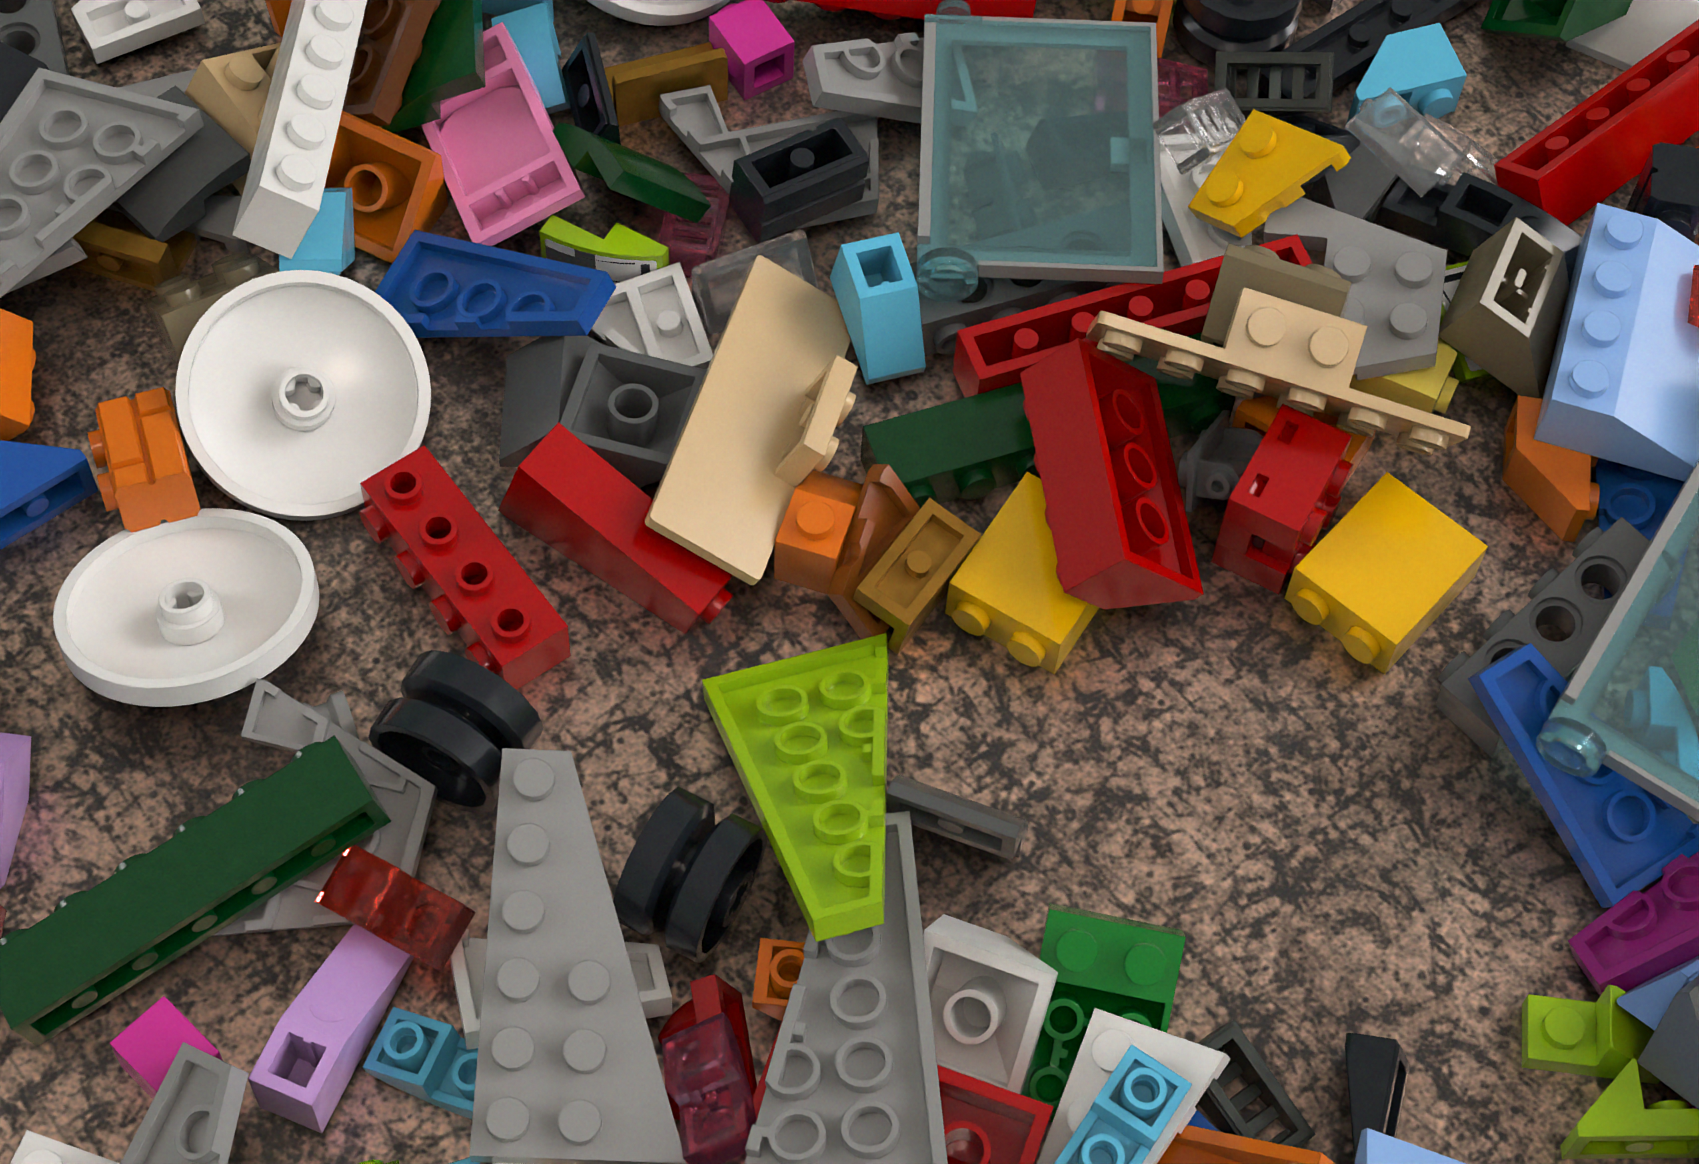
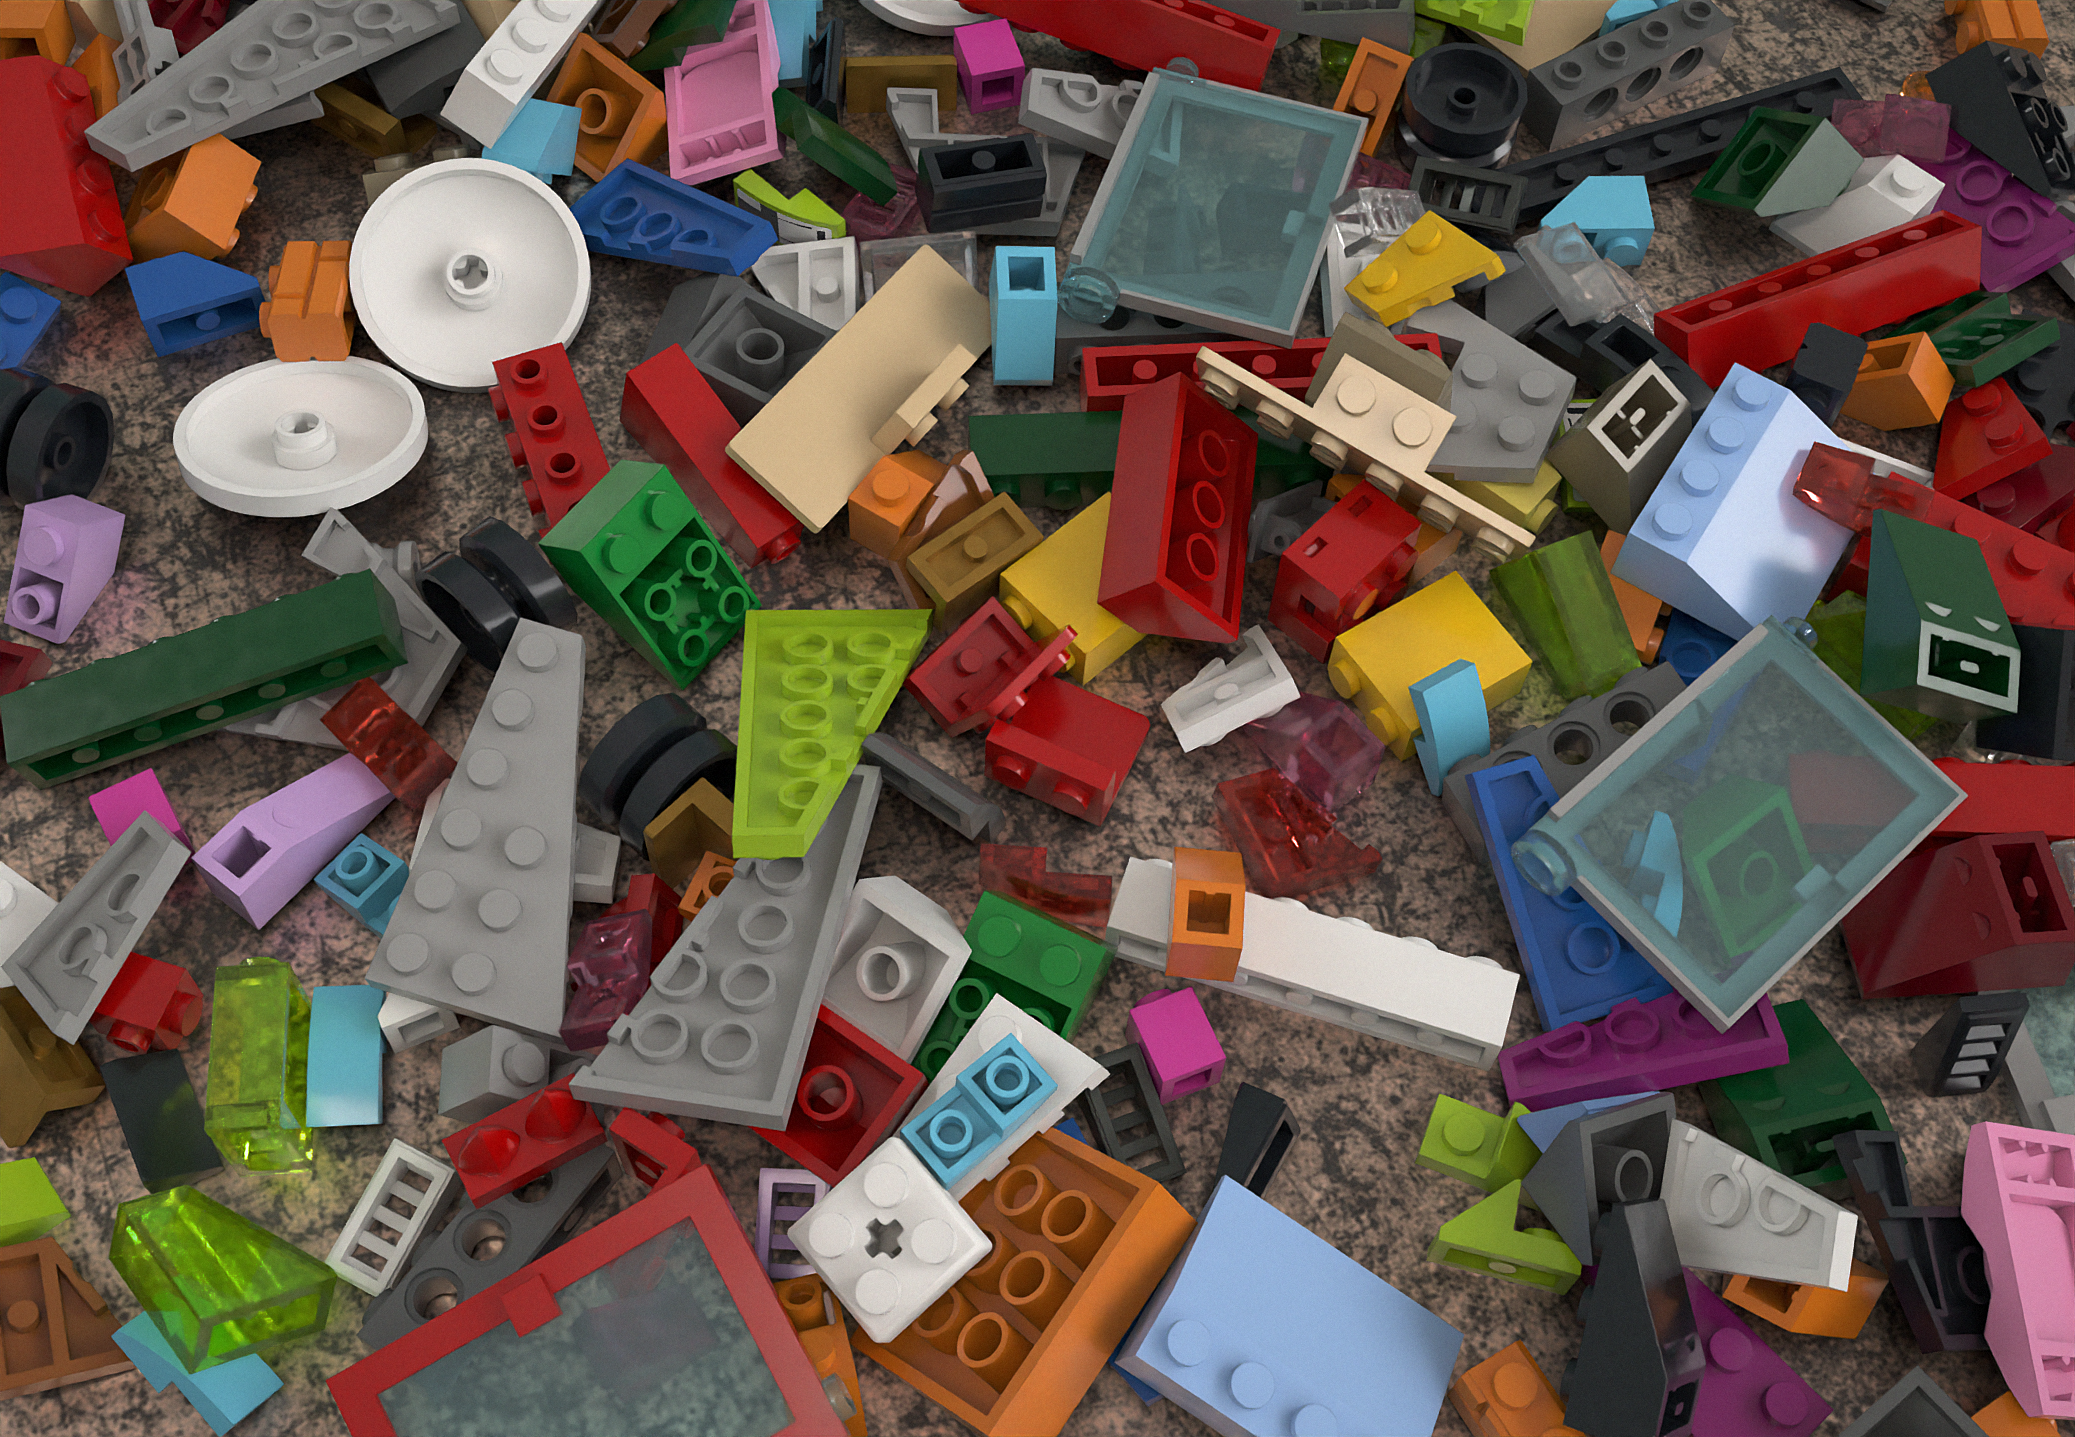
camera: 15 degrees right, 0 degrees up
none -> green slope [538,459,762,690]
none -> pearl gold panel [643,777,740,889]
none -> red bracket [903,596,1078,738]
none -> clear red slope [979,844,1112,928]
none -> red bracket [984,676,1150,827]
none -> white brick [1105,856,1520,1072]
none -> dark pink brick [1125,986,1226,1105]
none -> white wing [1161,624,1301,753]
none -> orange slope [1165,847,1246,982]
none -> clear red wing [1211,767,1383,899]
none -> clear pink slope [1242,691,1386,818]
none -> medium azure slope [1408,659,1490,796]
none -> clear neon green slope [1489,530,1642,700]

